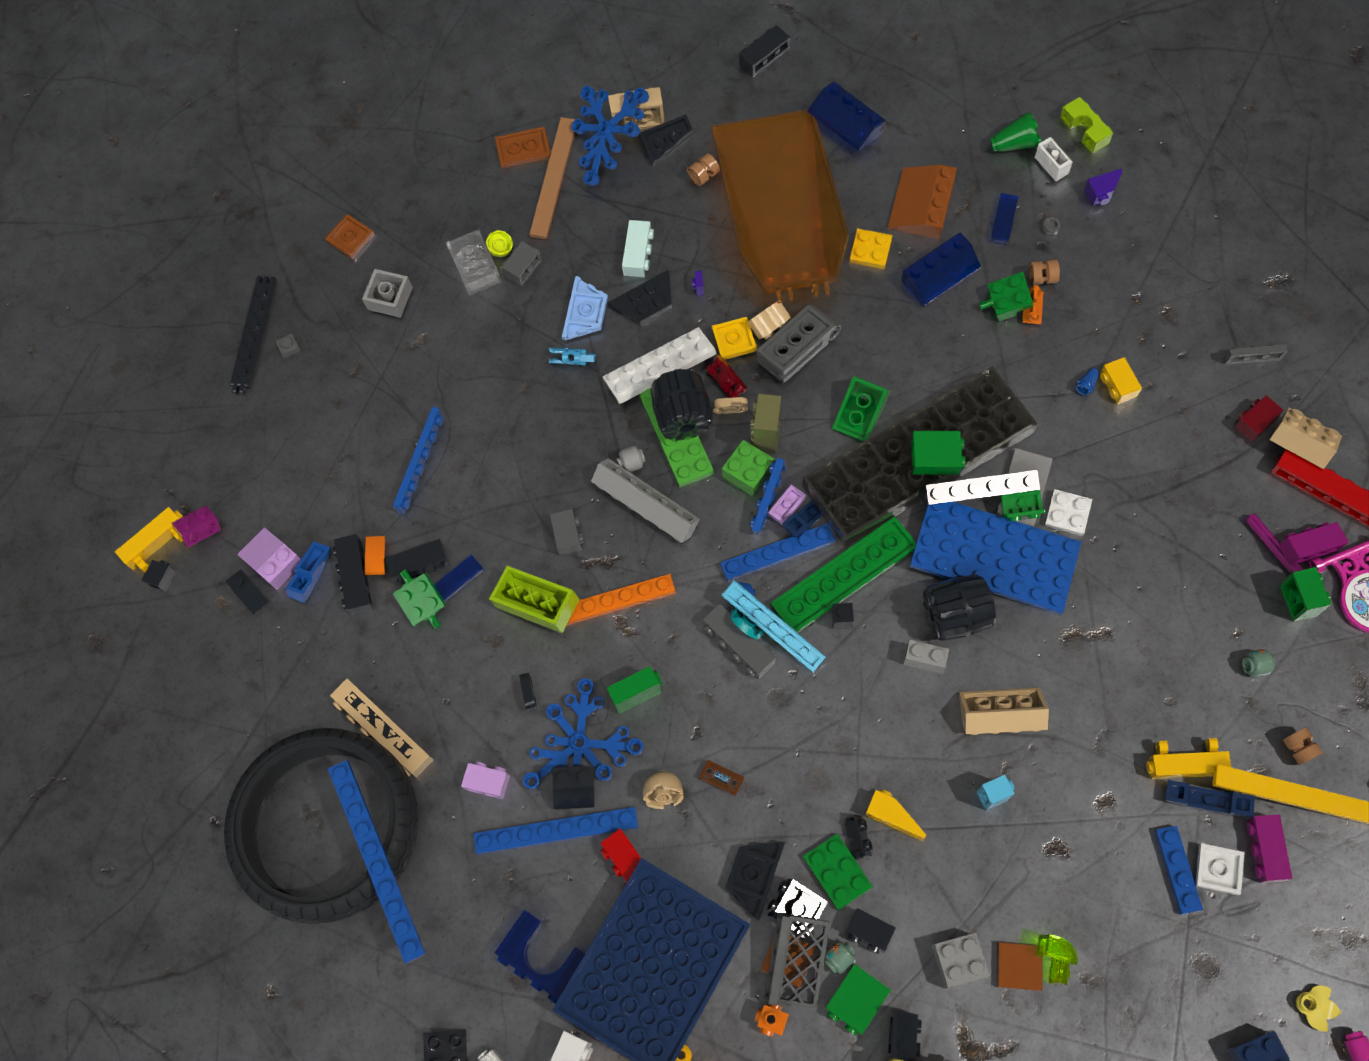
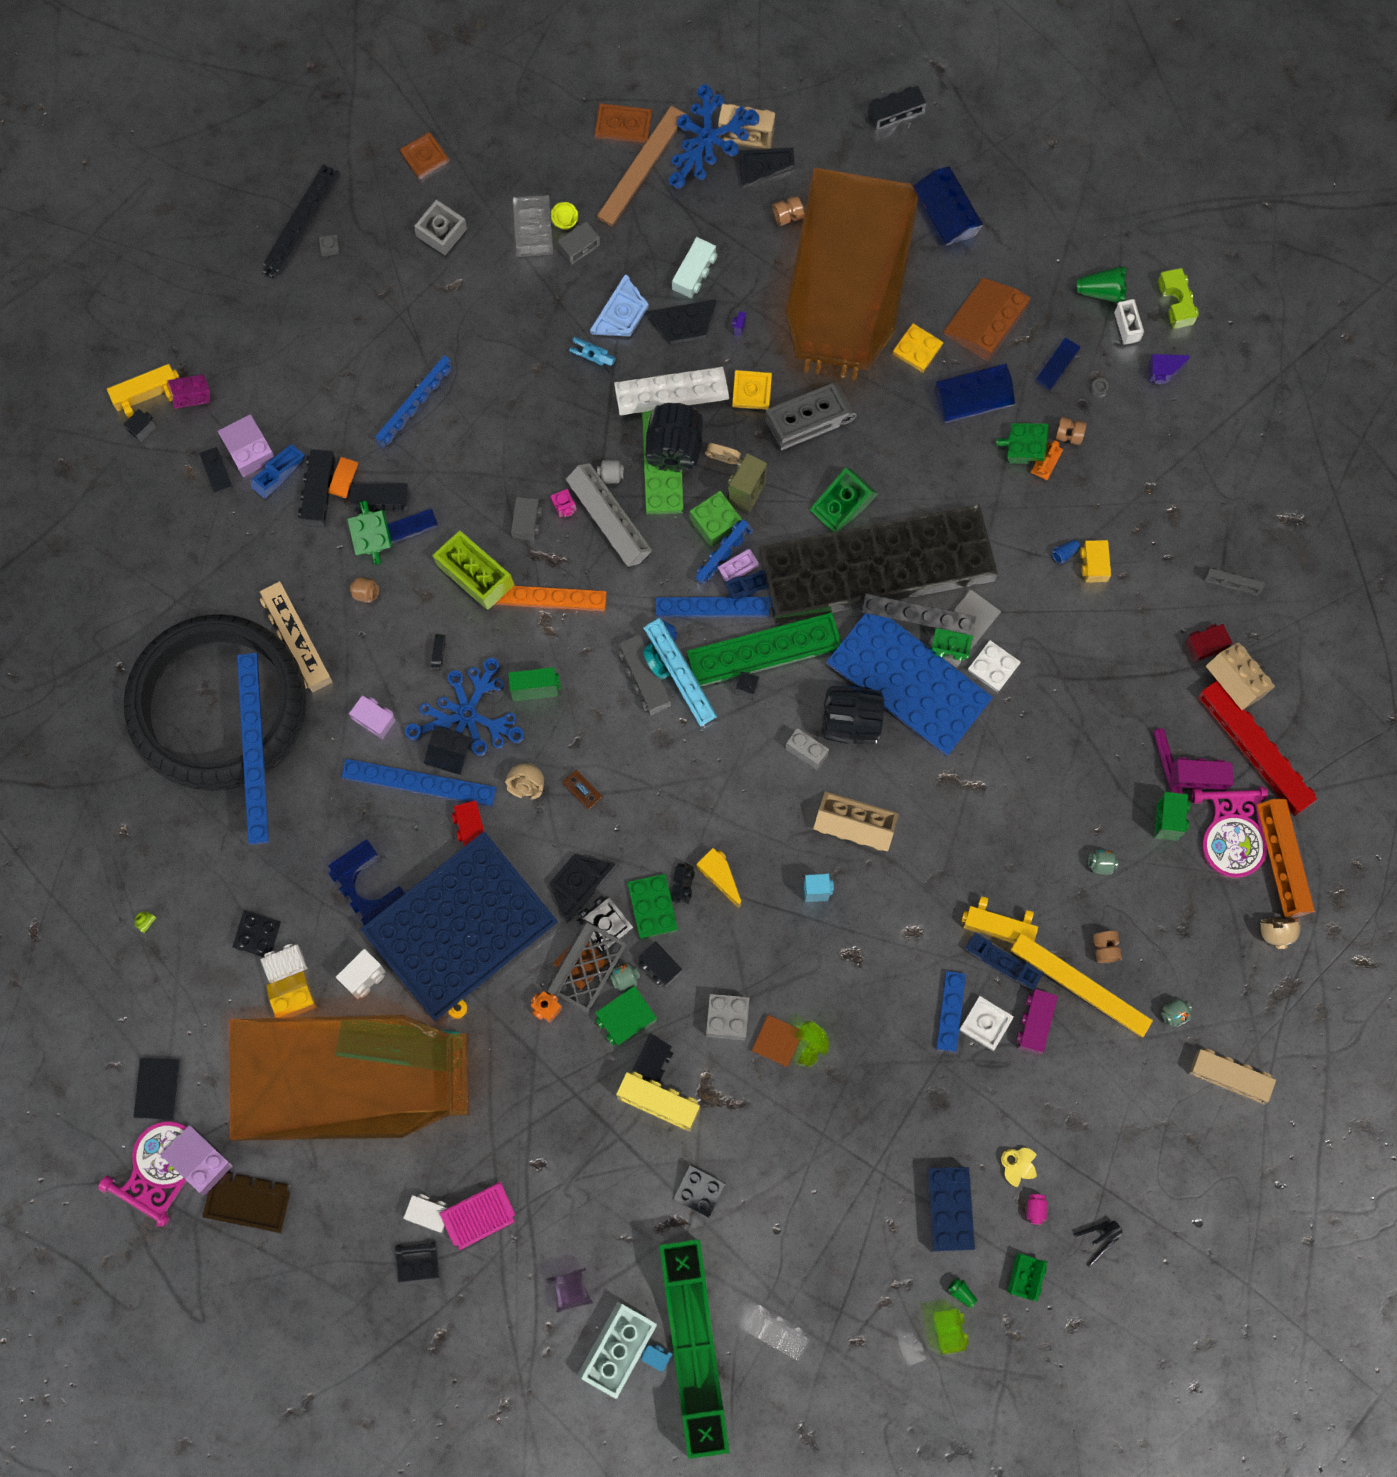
camera: 10 degrees right, 5 degrees up
dark red plate [706,355,747,398] -> none
tan brick [747,300,791,340] -> none
green brick [911,431,965,475] -> none
none -> medium nougat head [350,577,379,603]
none -> dark pink bracket [550,489,577,518]

